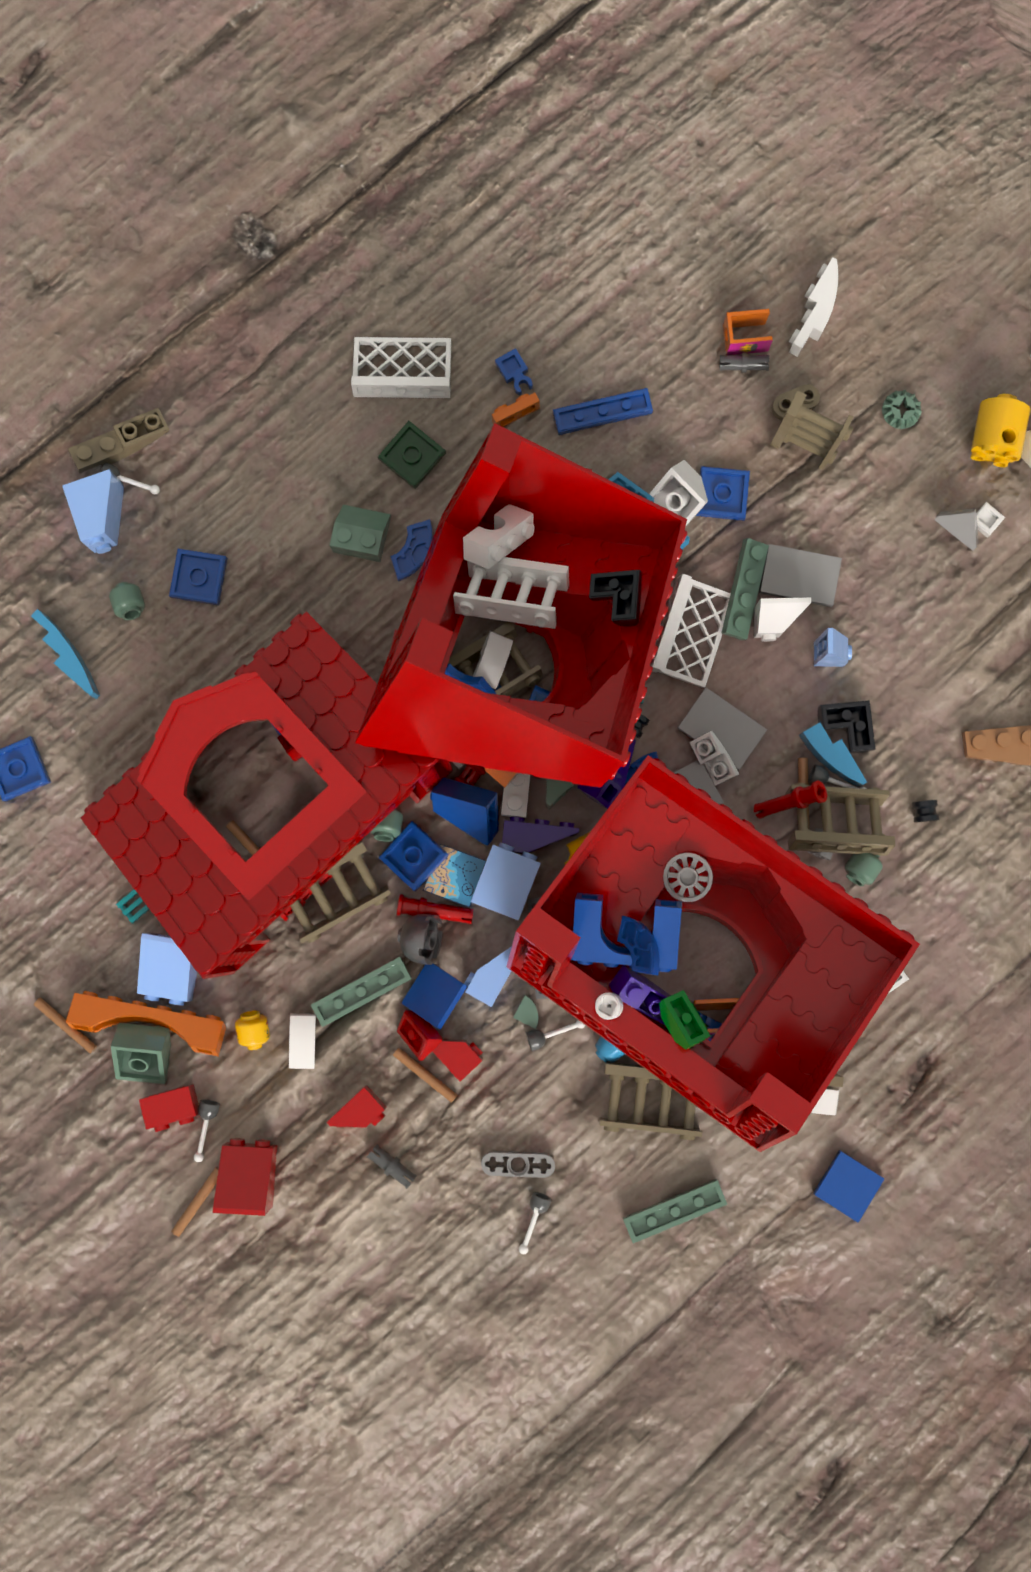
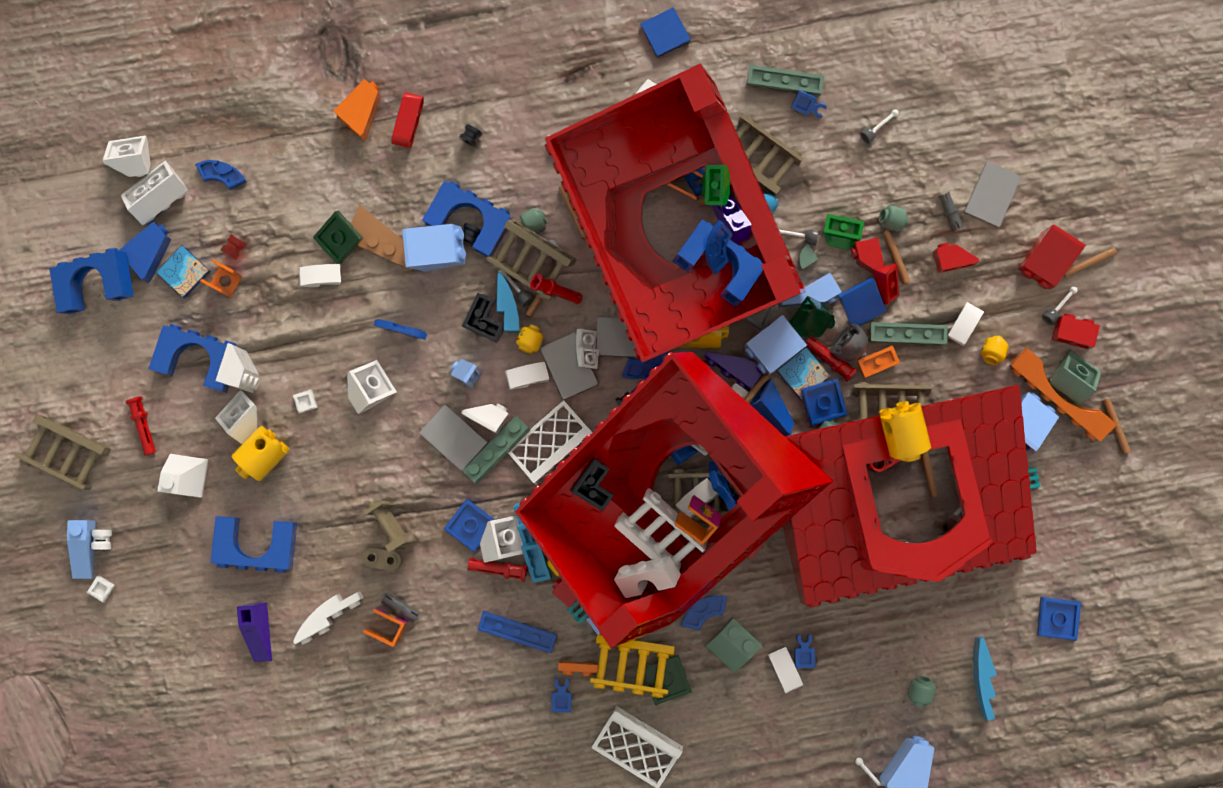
camera: 155 degrees left, 0 degrees up
blue tile [169,549,227,605] -> none
light grey beam [481,1151,555,1178] -> none
white tile [595,992,623,1020] -> none
light grey wheel [663,852,713,902] -> none
sand green gear [882,390,922,429] -> none
light grey slope [935,508,978,551] -> none
none -> blue arch [211,516,297,573]
none -> dark purple slope [237,602,272,662]
none -> white slope [347,360,397,414]
none -> blue tile [373,319,427,340]
none -> light blue slope [402,224,466,272]
none -> blue arch [422,181,512,258]
none -> black wheel [459,124,483,147]
none -> red pin [468,558,528,582]
none -> white slope [505,362,549,390]
none -> yellow head [516,324,544,354]
none -> yellow fence [590,635,675,698]
none -> orange piece [674,495,722,546]
none -> medium nougat bar [744,373,773,404]
none -> white slope [768,647,803,694]
none -> clear green torso [789,296,835,337]
none -> blue plate [791,90,827,118]
none -> blue plate [794,634,815,668]
none -> green slope [823,214,864,250]
none -> orange plate [856,345,900,378]
none -> sand green head [879,205,909,232]
none -> yellow cylinder [879,401,931,462]
none -> light grey tile [964,161,1022,228]

